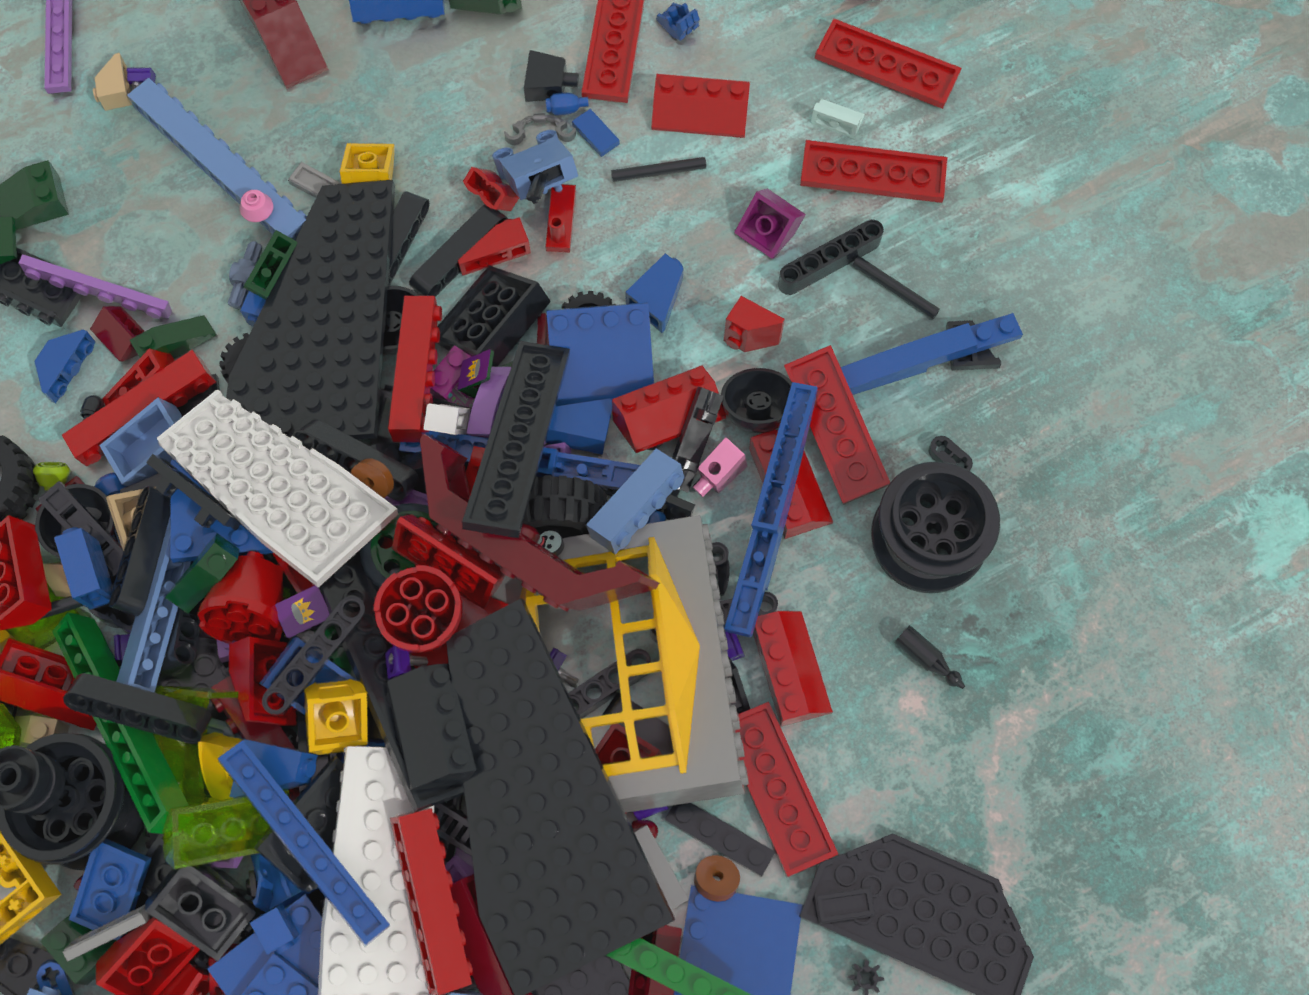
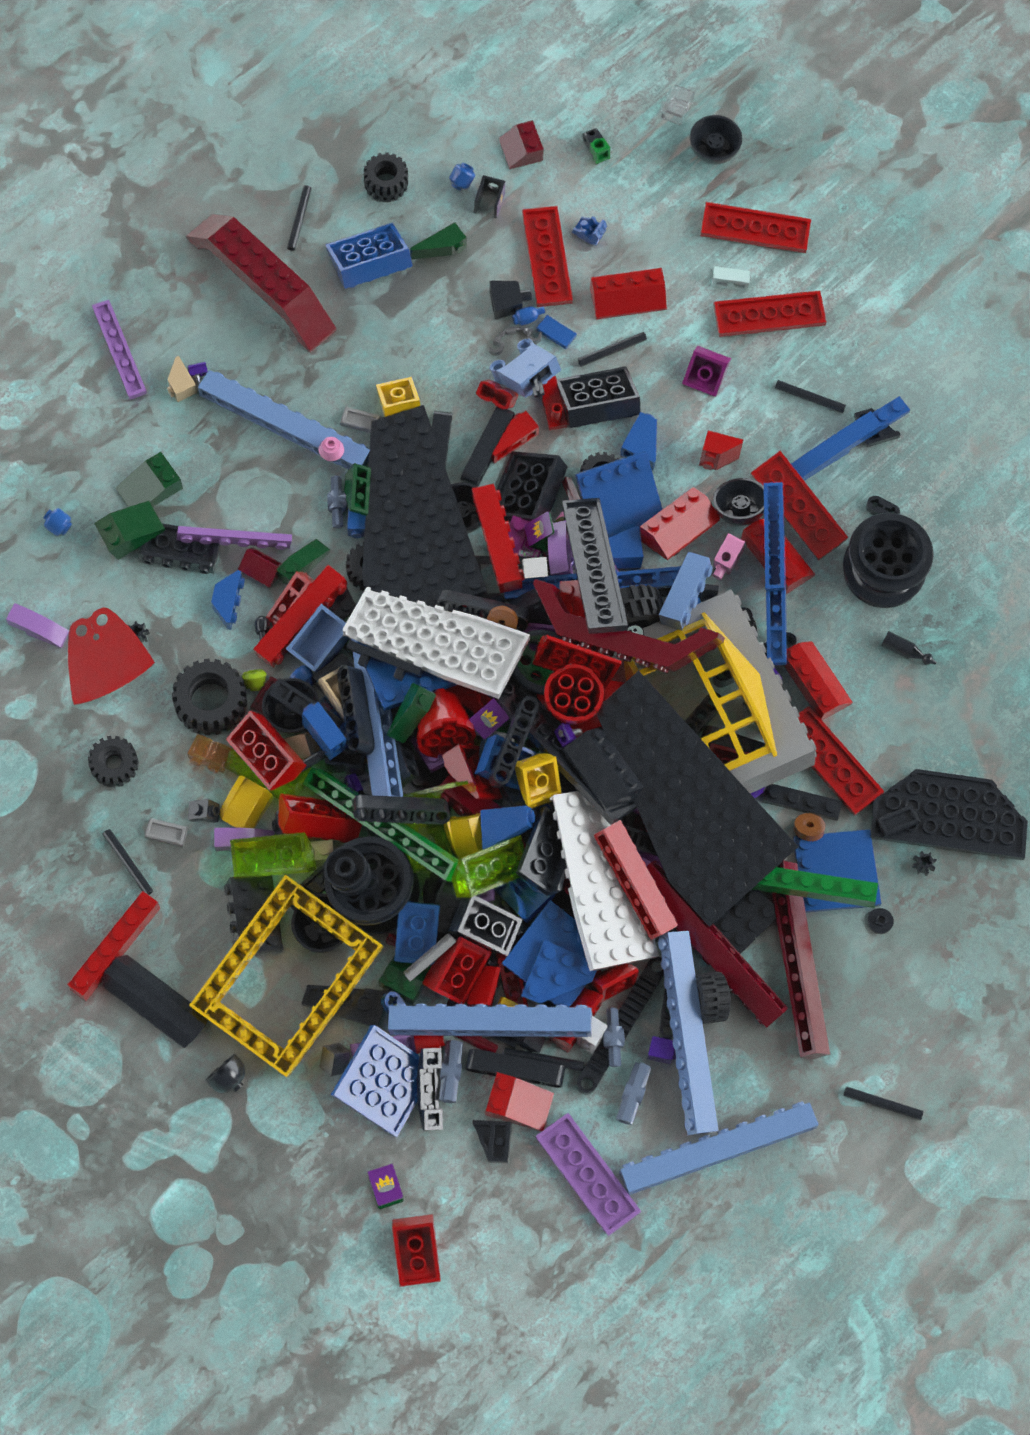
camera: 20 degrees left, 0 degrees up
blue plate [218,740,390,947] -> none
blue brick [250,904,299,955] -> none
black hinge [672,387,724,492] -> none
black beam [778,219,884,295] -> none
none -> black slope [557,366,641,428]

